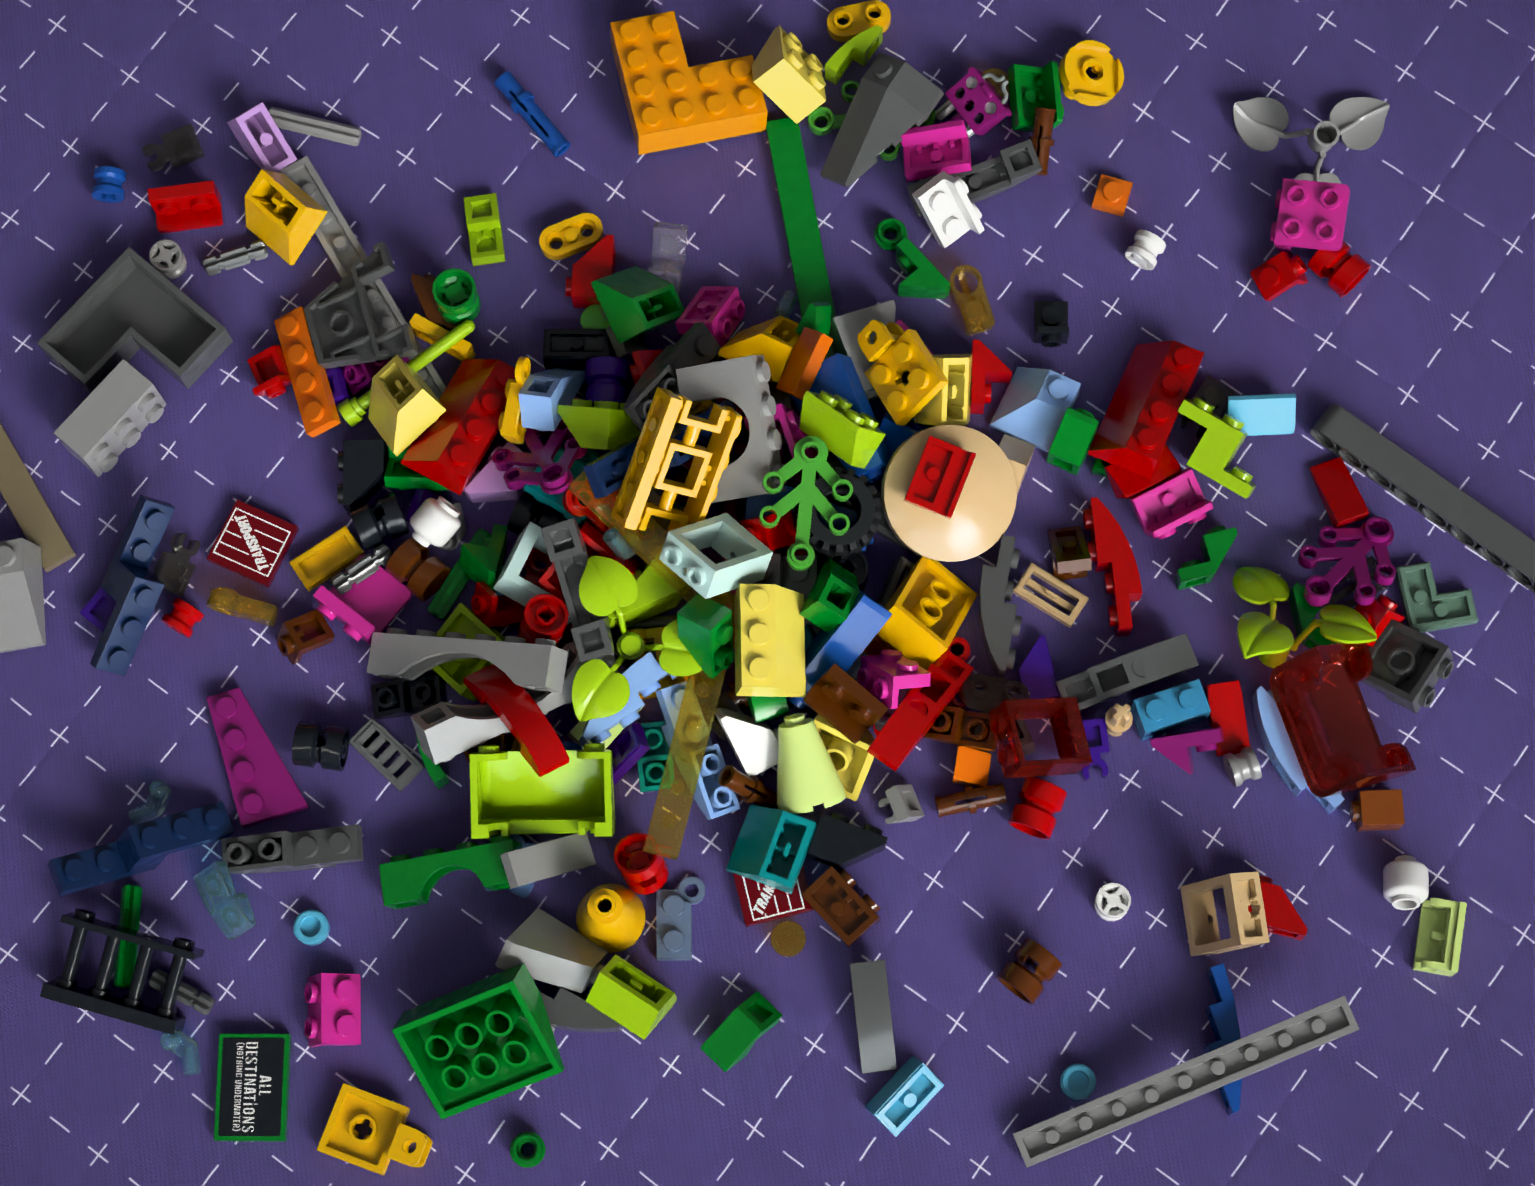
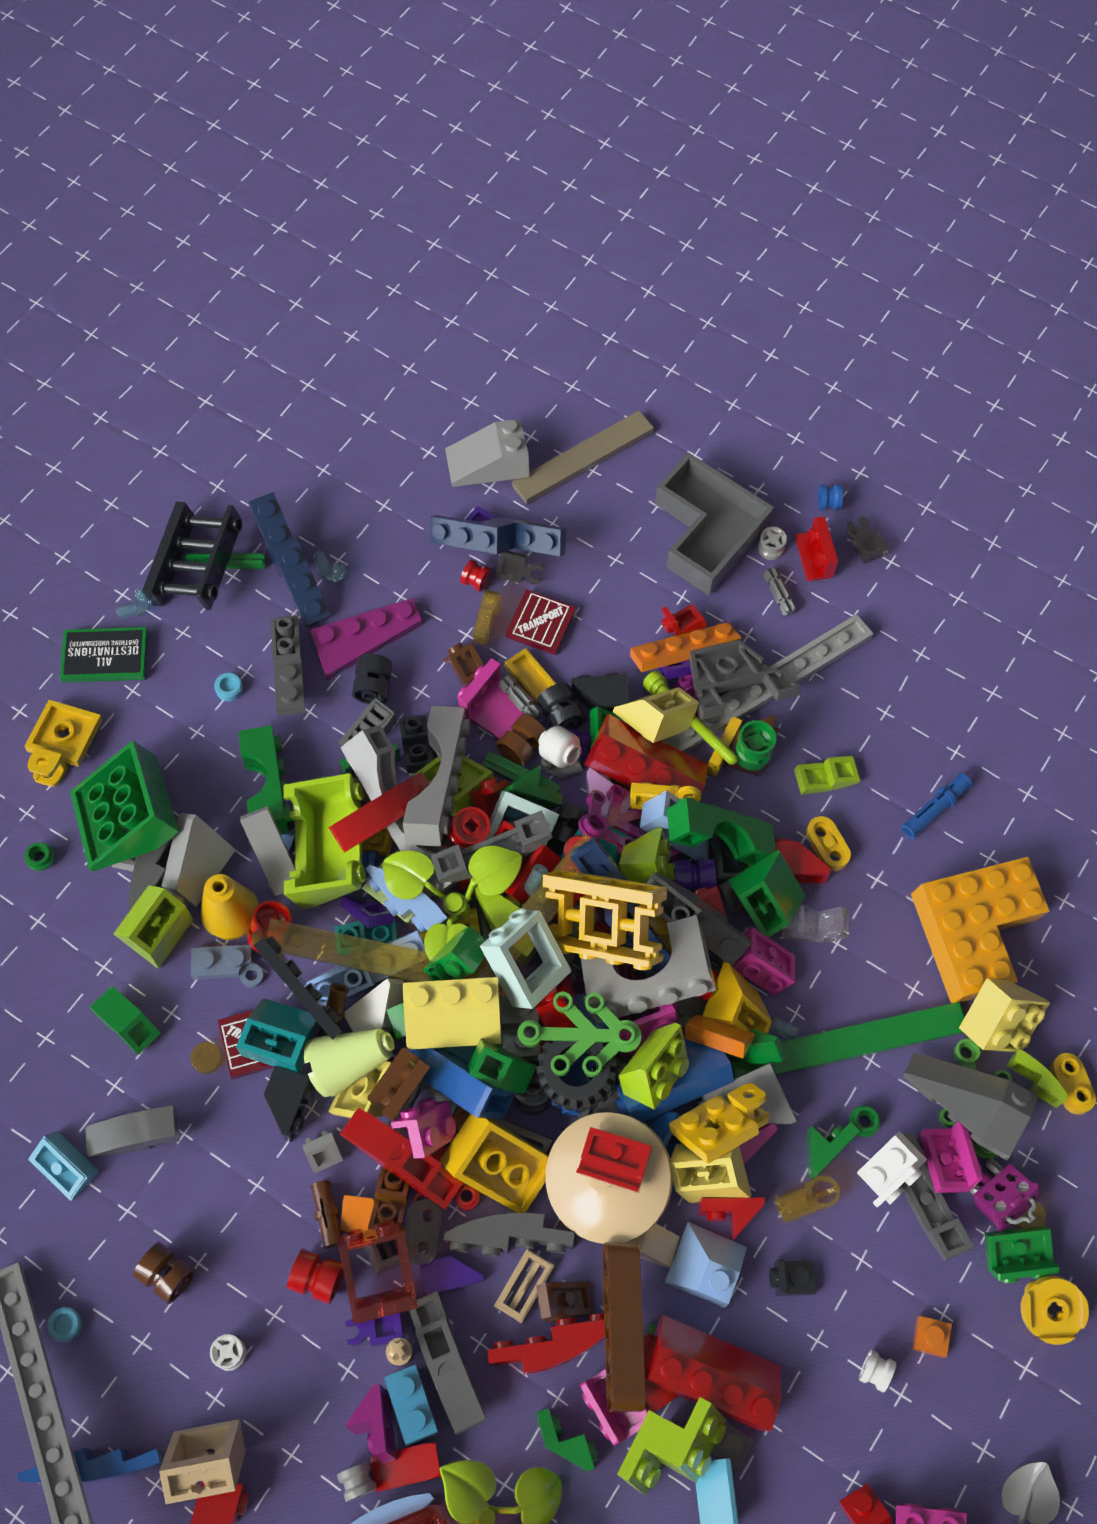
camera: 80 degrees right, 10 degrees down
light grey brick [54,359,167,477] -> none
dark grey axle [149,969,215,1015] -> none
clear light blue slope [193,861,257,940] -> none
lavender slope [227,102,297,172] -> none
yellow slope [244,169,328,265] -> none
light grey axle [268,107,362,146] -> none
dark pink bracket [304,973,361,1047] -> none
reddish brown bracket [801,866,881,947] -> none
reddish brown pin [1028,107,1056,176] -> none
green slope [1046,407,1099,476] -> none
none -> black wing [251,927,342,1040]
none -> reddish brown beam [602,1242,646,1412]
none -> green arch [666,798,776,865]

